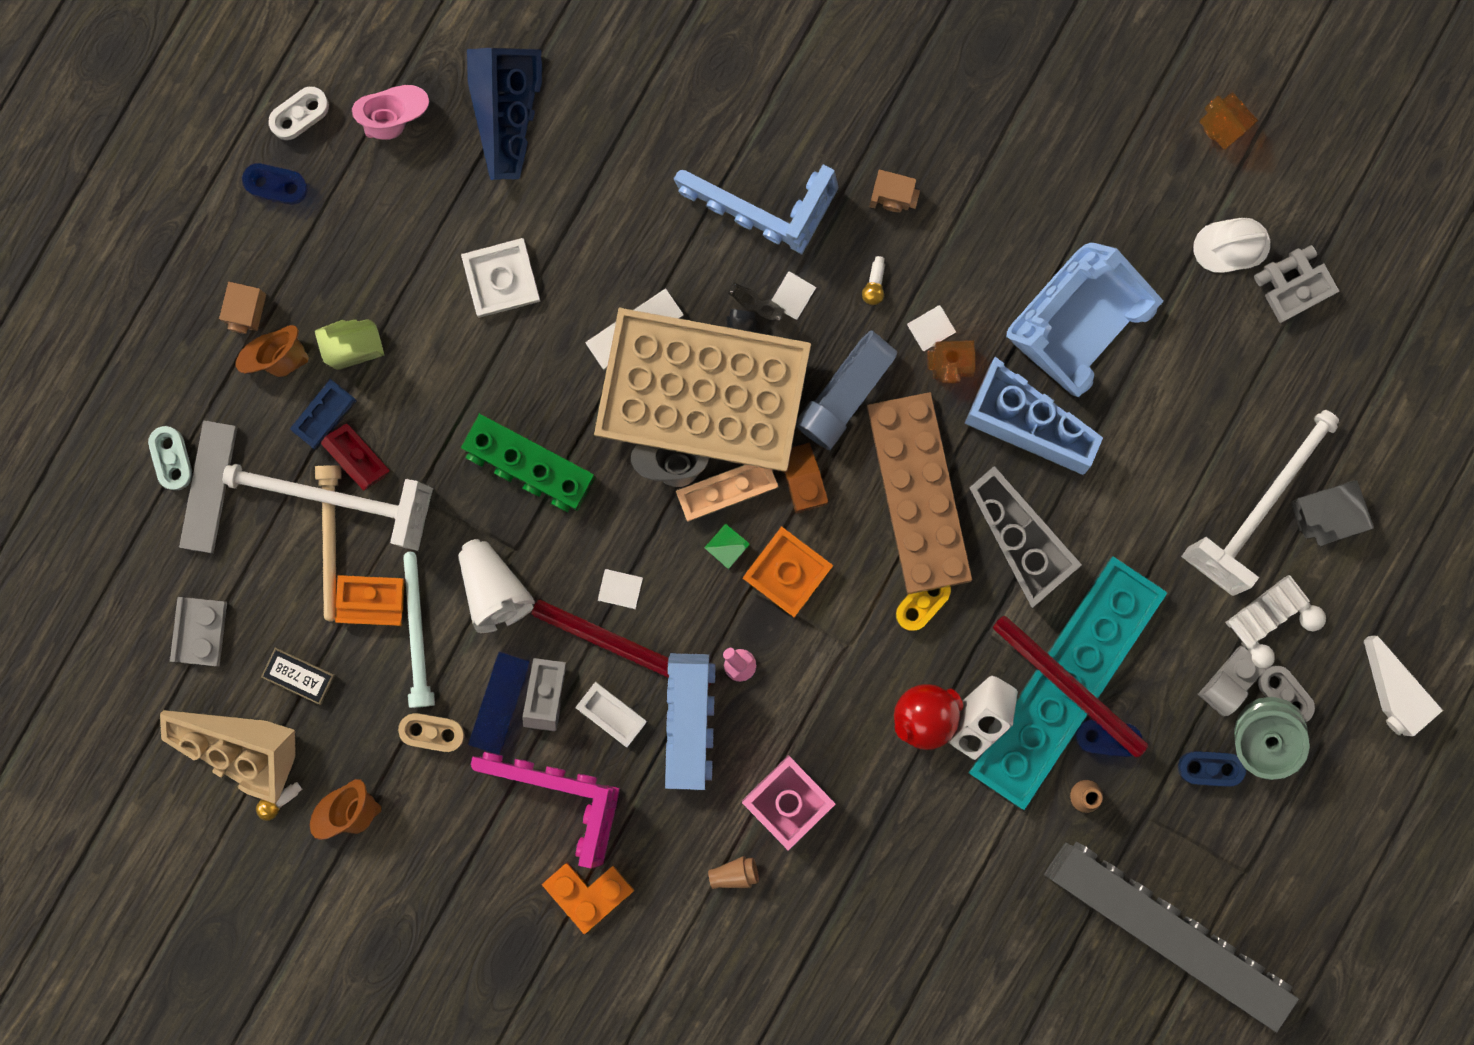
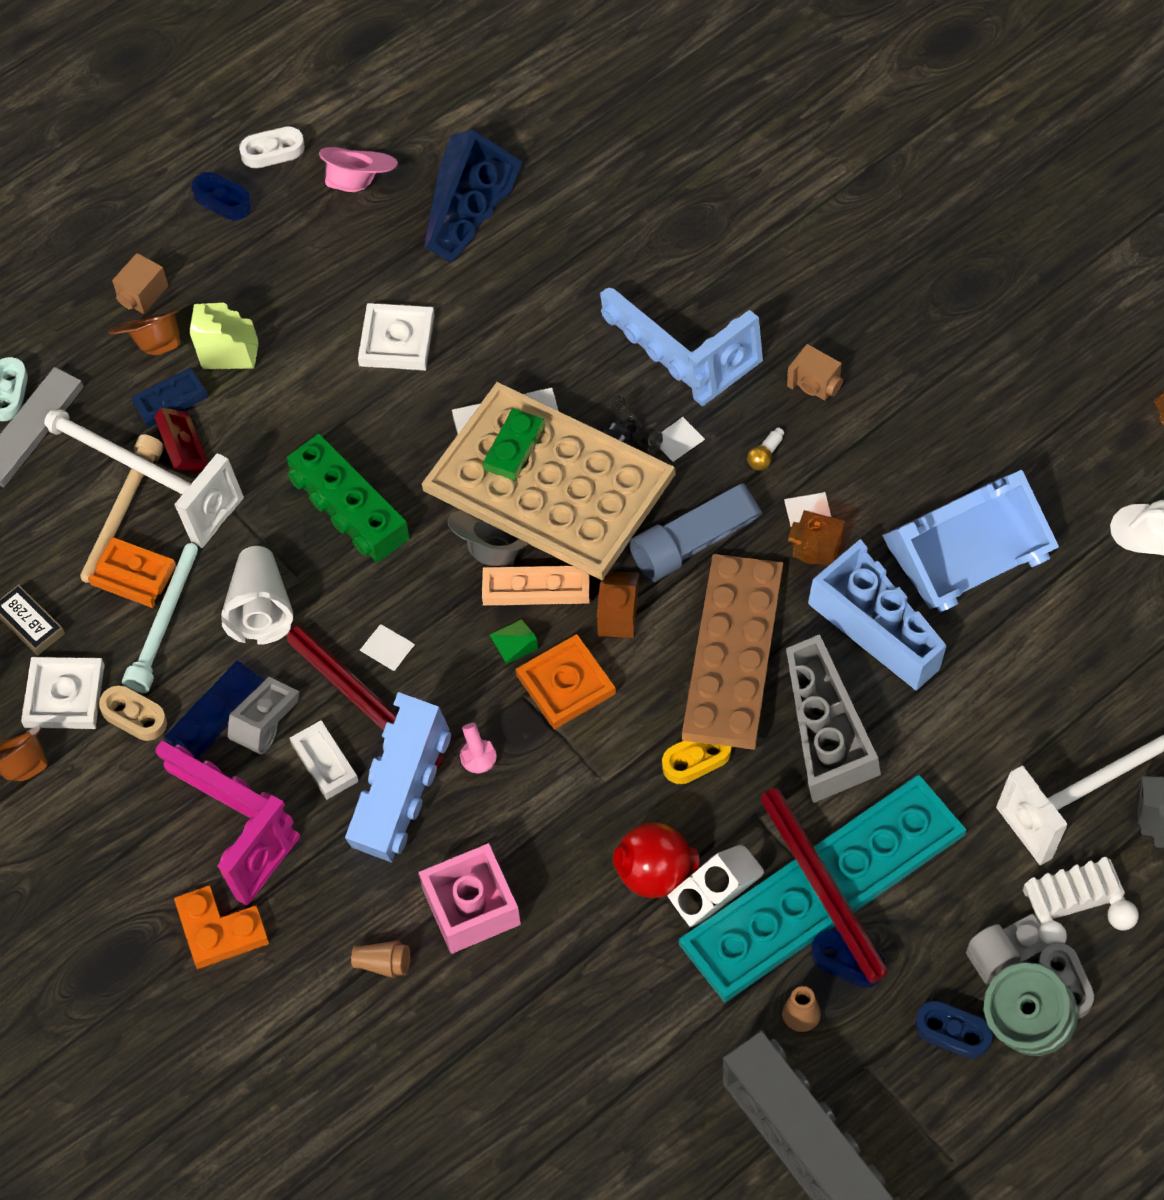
camera: 25 degrees right, 25 degrees down
none -> white tile [21,657,104,729]
none -> green plate [483,408,545,481]

